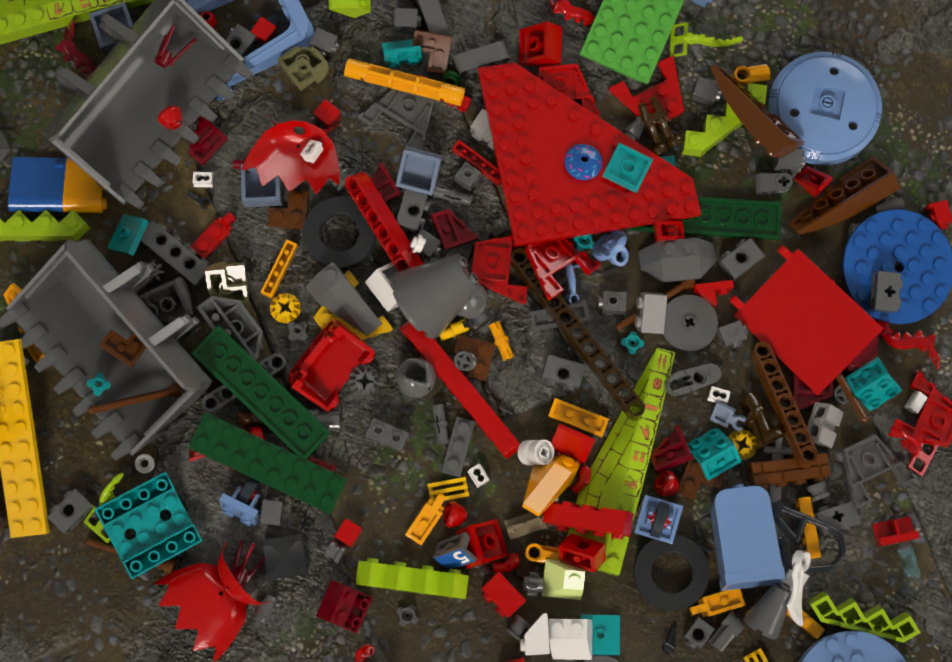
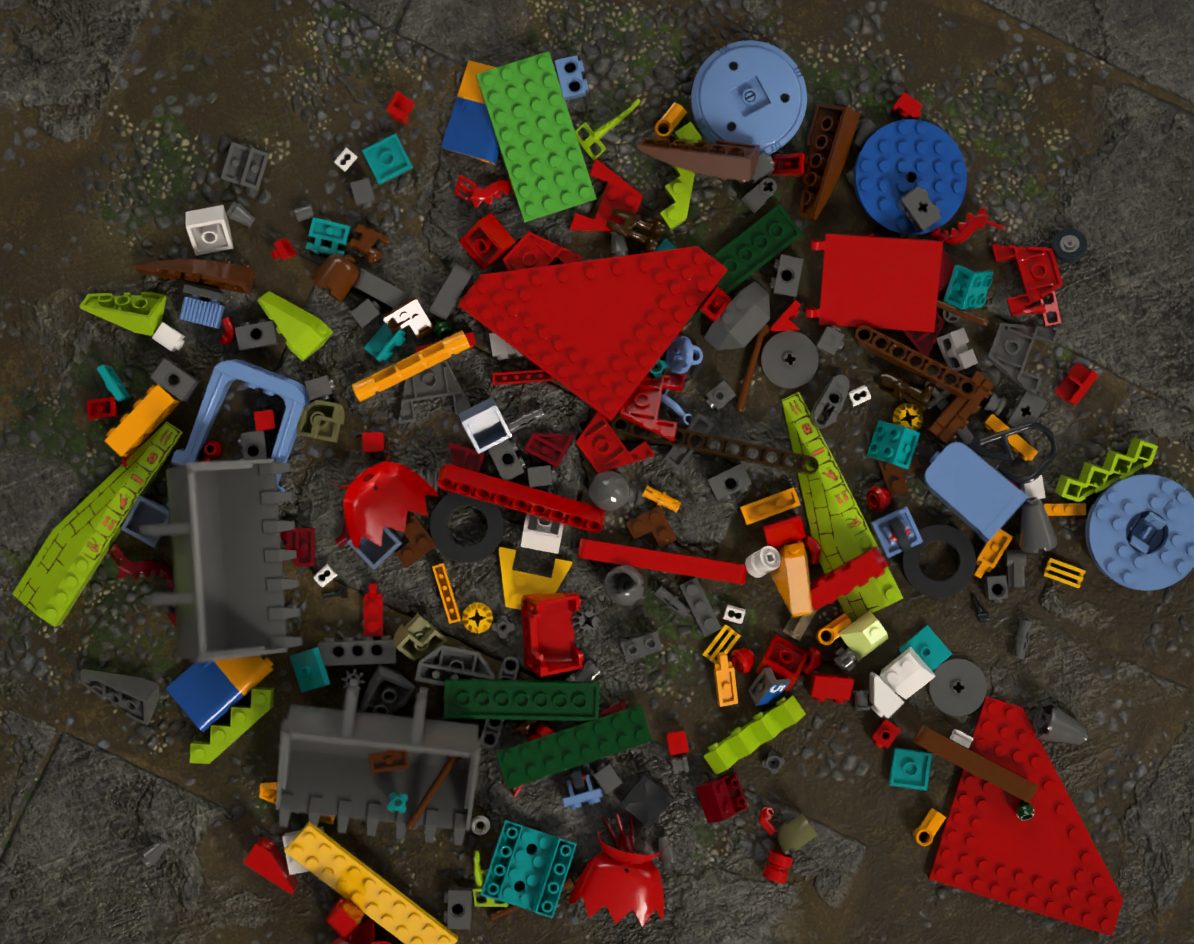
camera: 35 degrees left, 10 degrees up
dark red plant [153,25,197,68] -> none
red cone [157,105,183,130] -> none
white piece [300,140,323,163] -> none
dark grey wedge [306,262,382,336] -> none
dark grey cone [391,253,480,339] -> none
white plate [410,234,426,253] -> none
yellow piece [440,319,470,341] -> none
dark grey brick [454,162,481,193] -> none
dark grey wheel [454,351,477,371] -> none
red brick [559,533,606,573] -> none
blue dish [564,144,602,181] -> none
teal plate [602,143,653,193] -> none
teal plate [621,332,644,355] -> none
light grey brick [635,292,667,334] -> none
dark red wing [650,425,693,474] -> none
flat silver brick [691,77,721,106] -> none
sand blue plate [710,401,747,431] -> none
white piece [787,550,811,626] -> none
clear light blue plate [898,541,920,581] -> none
white piece [904,391,928,414] -> none

